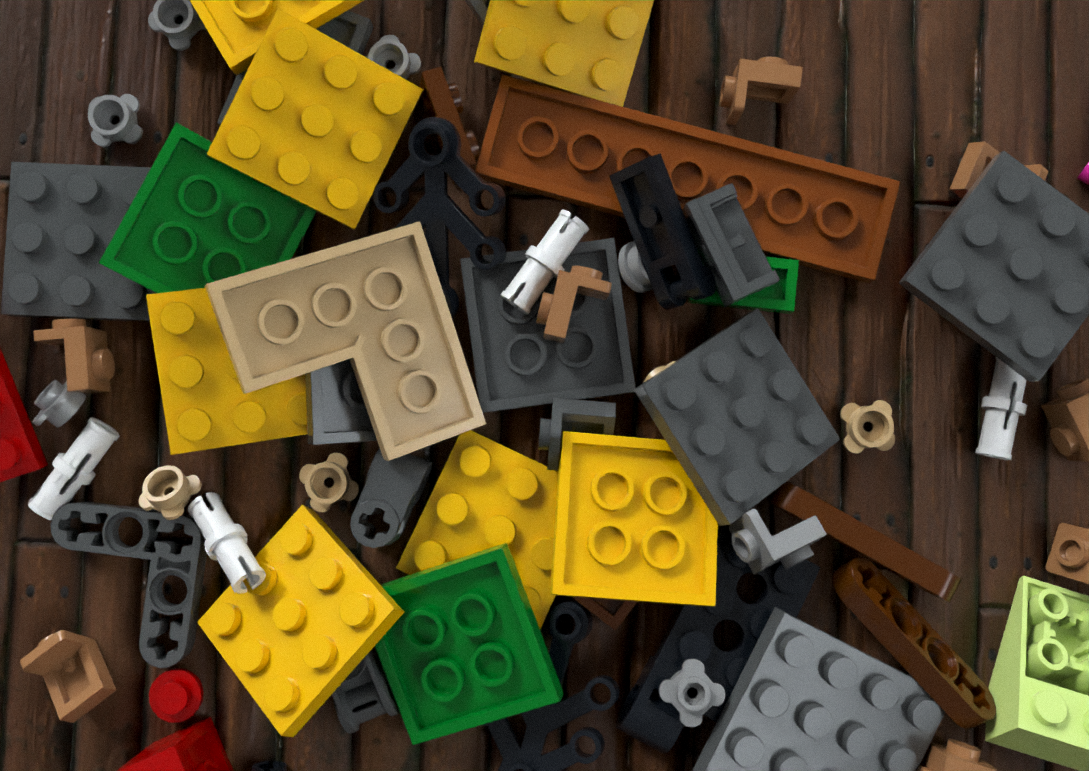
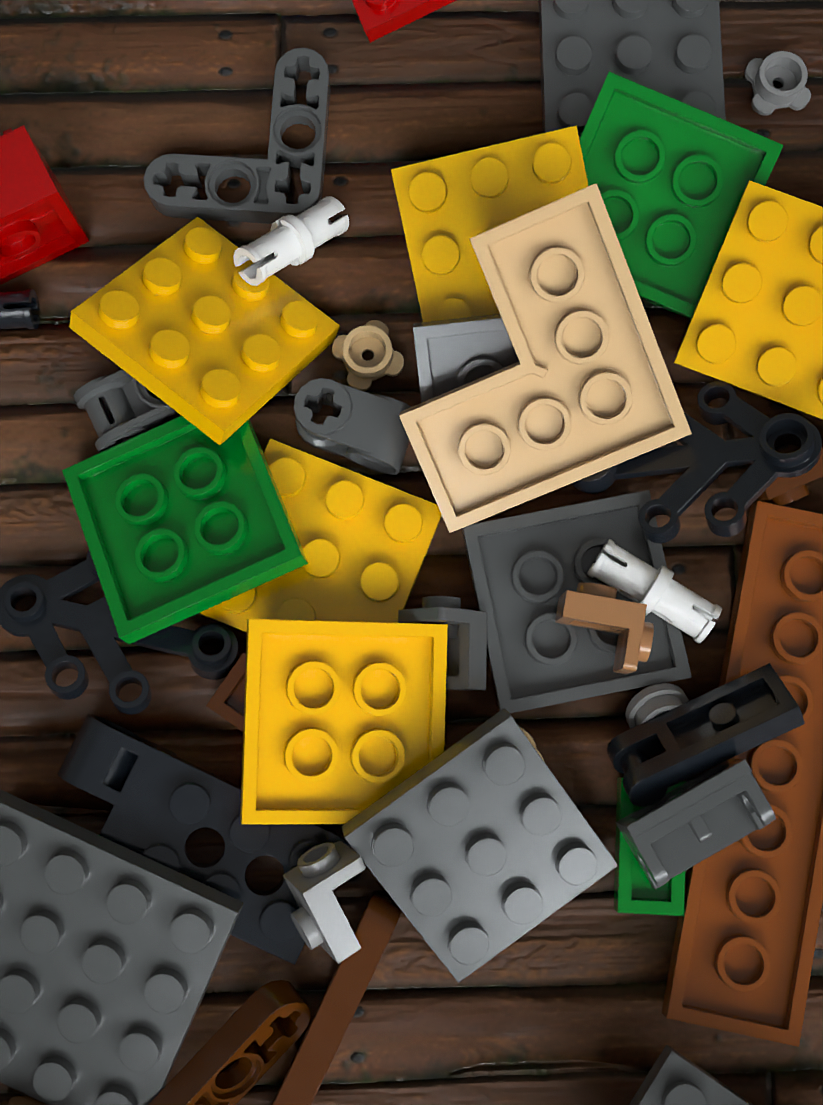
camera: 85 degrees right, 5 degrees down
medium nougat bracket [20,630,116,723] -> none
white pin [28,417,120,520] -> none
light grey plate [32,380,86,428] -> none
medium nougat bracket [33,318,115,394] -> none
tan plate [139,465,202,520] -> none
red plate [149,668,204,723] -> none
light grey plate [659,659,725,727] -> none
tan plate [840,400,895,454] -> none

